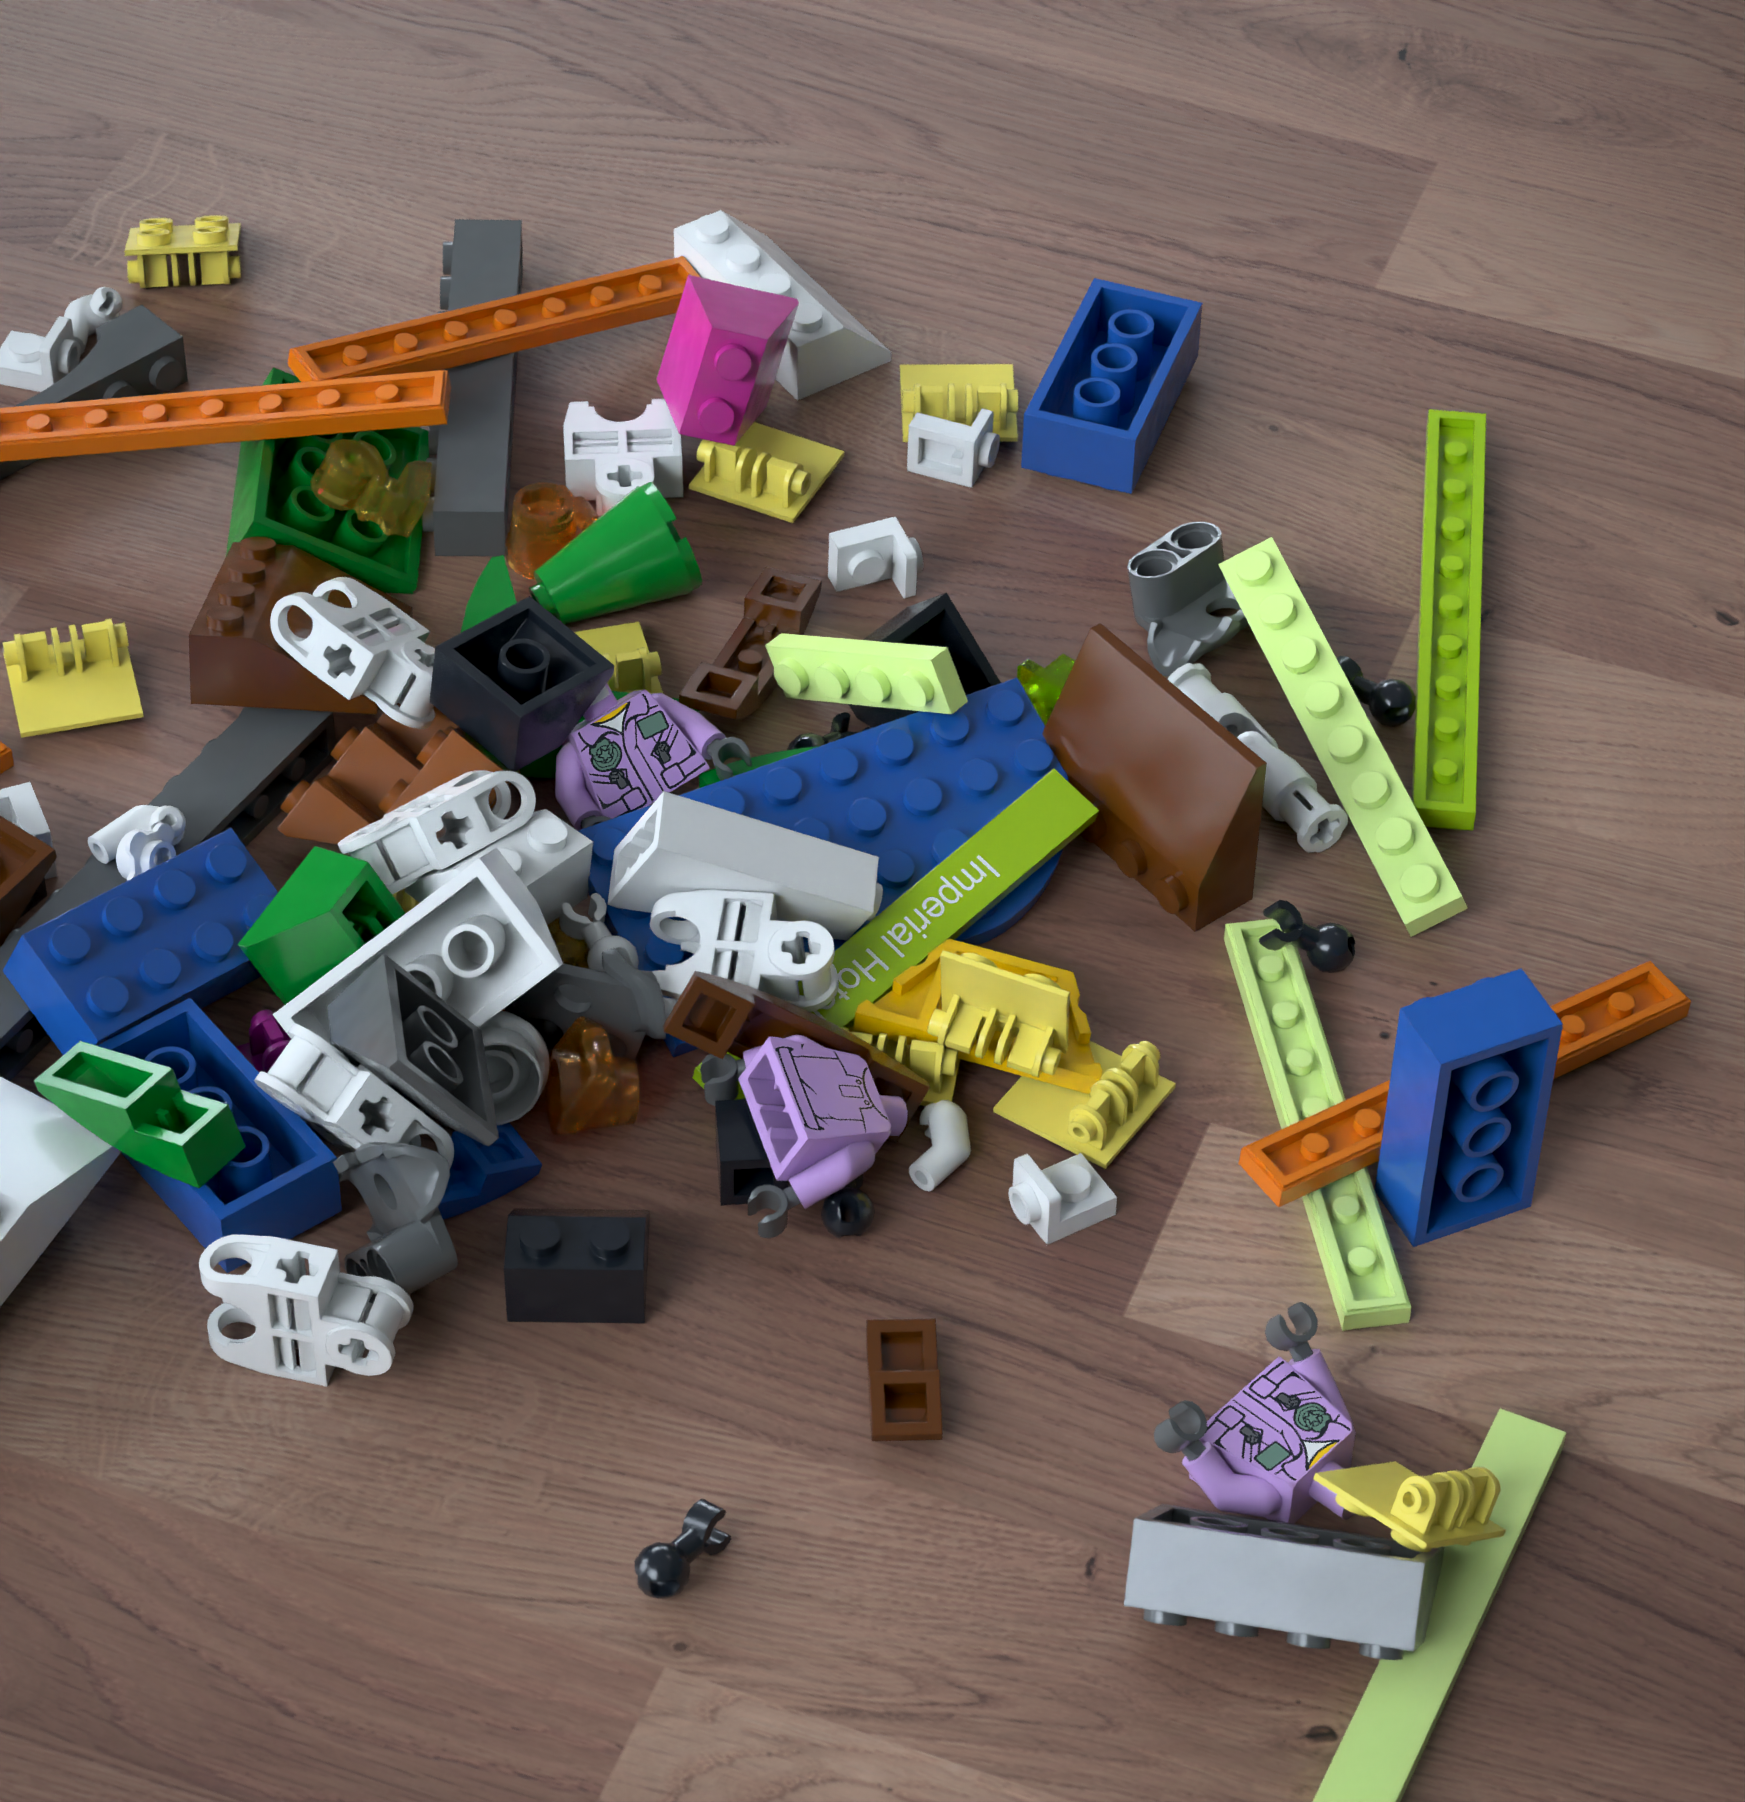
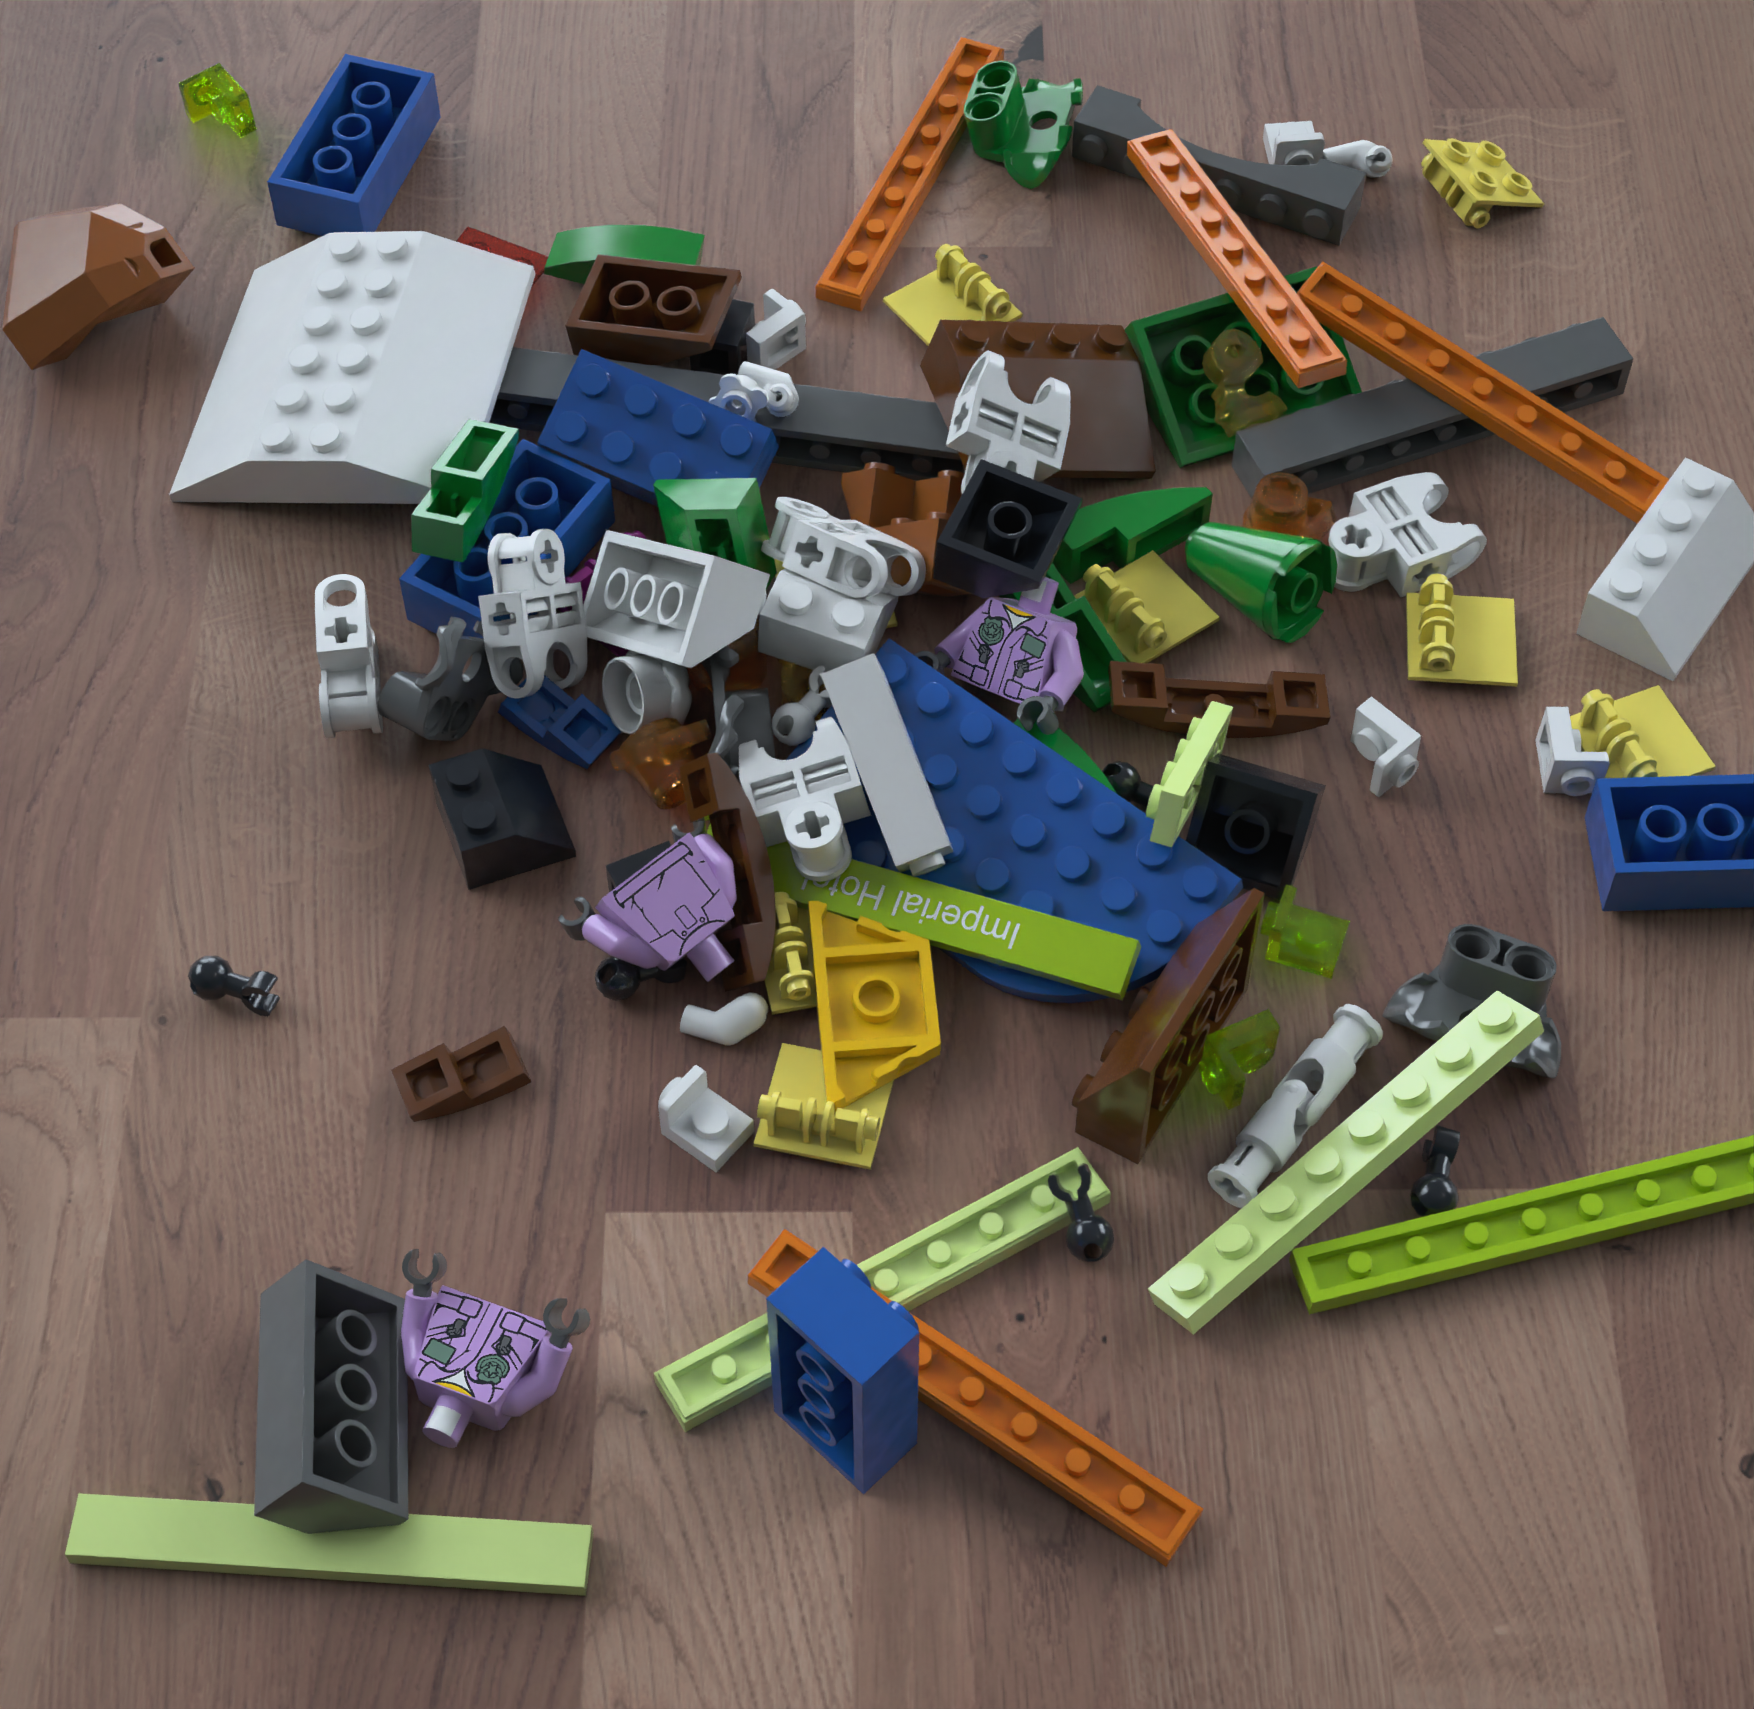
camera: 70 degrees right, 10 degrees up
dark grey slope [327,953,499,1146] -> none
dark pink slope [656,275,799,446] -> none
light yellow hinge [928,950,1070,1078] -> none
light yellow hinge [1313,1461,1506,1552] -> none

